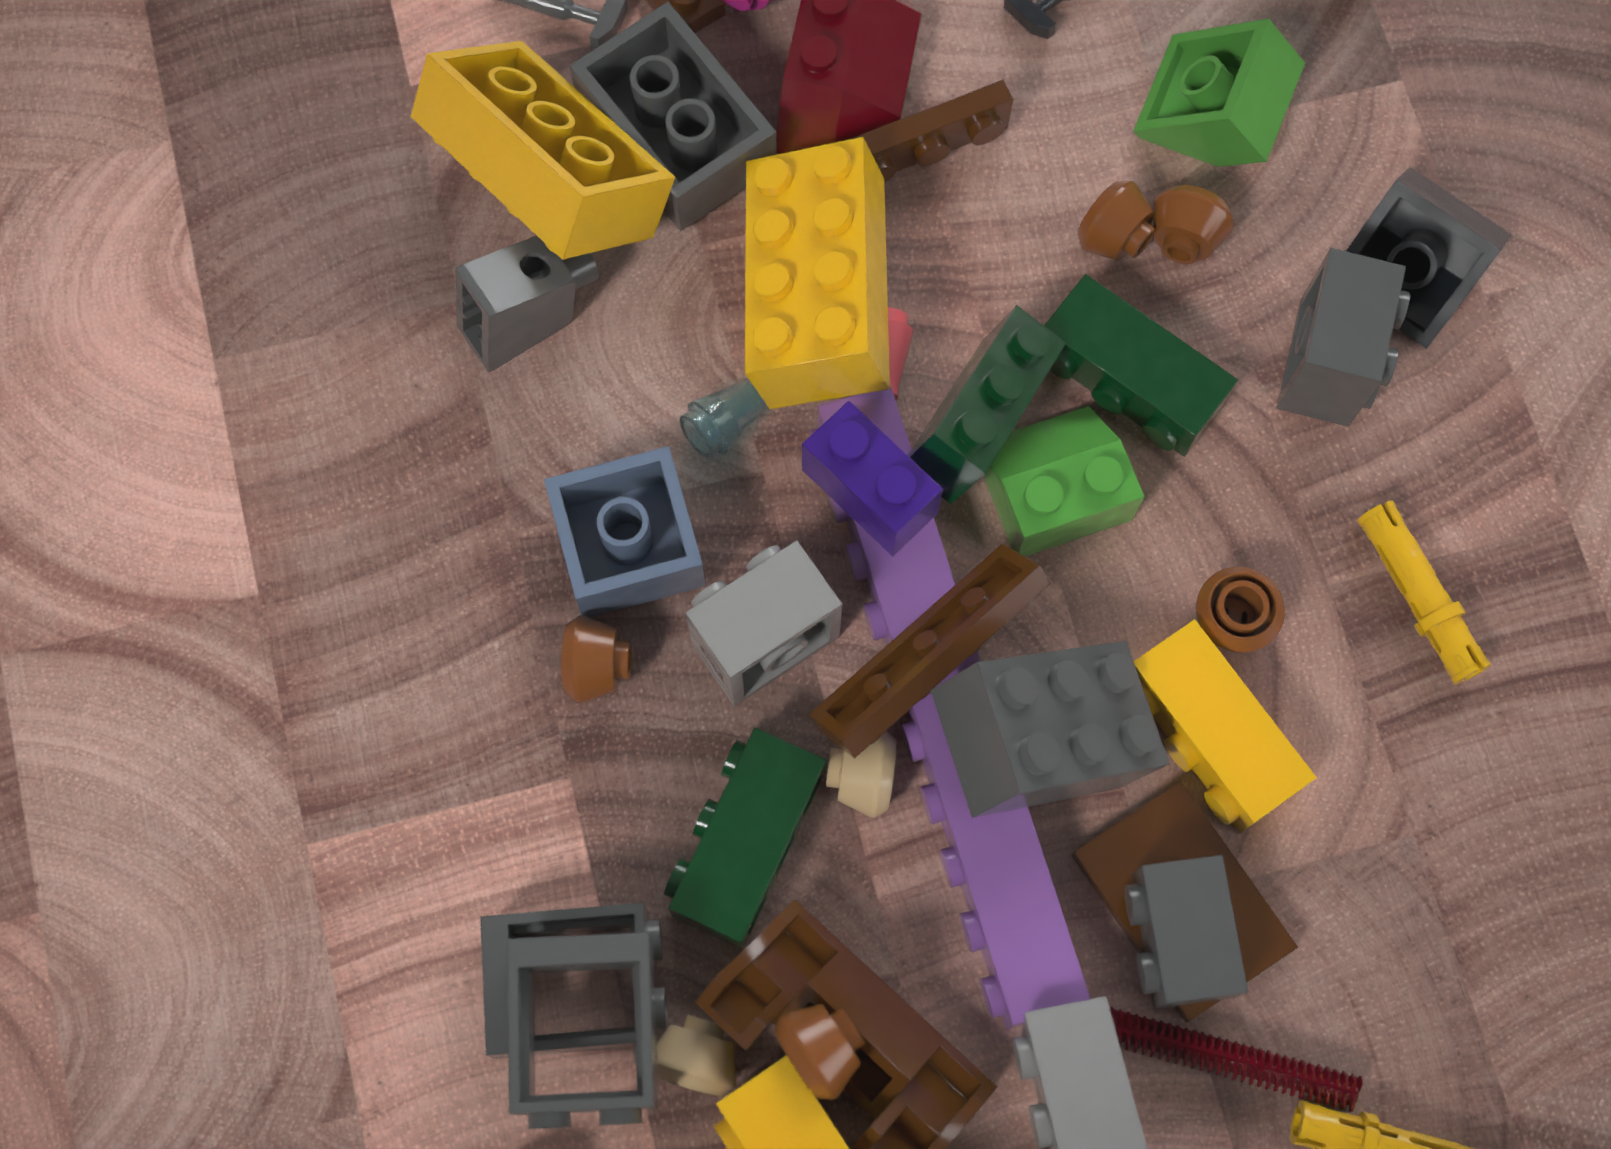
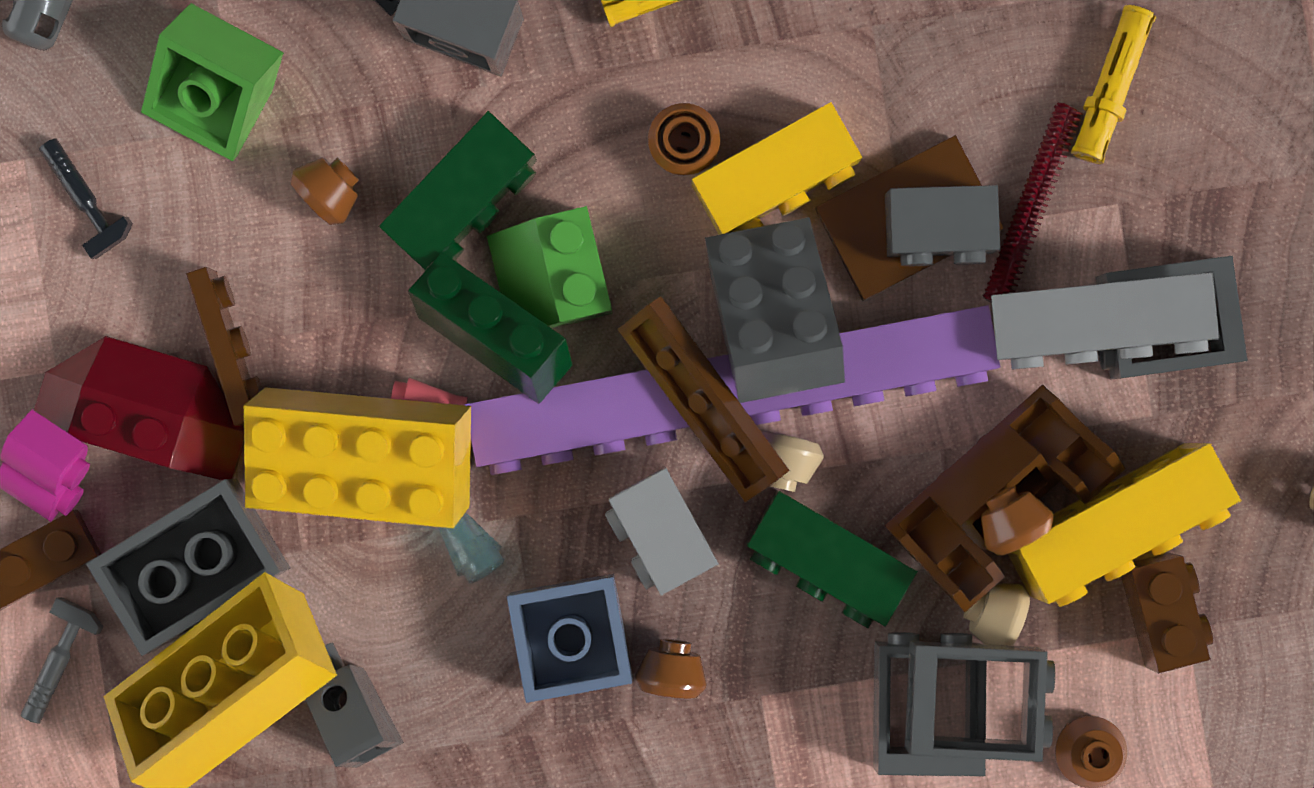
camera: 85 degrees left, 15 degrees up
dark purple brick [802,400,943,557] -> none
dark orange cone [1153,185,1234,264] -> none

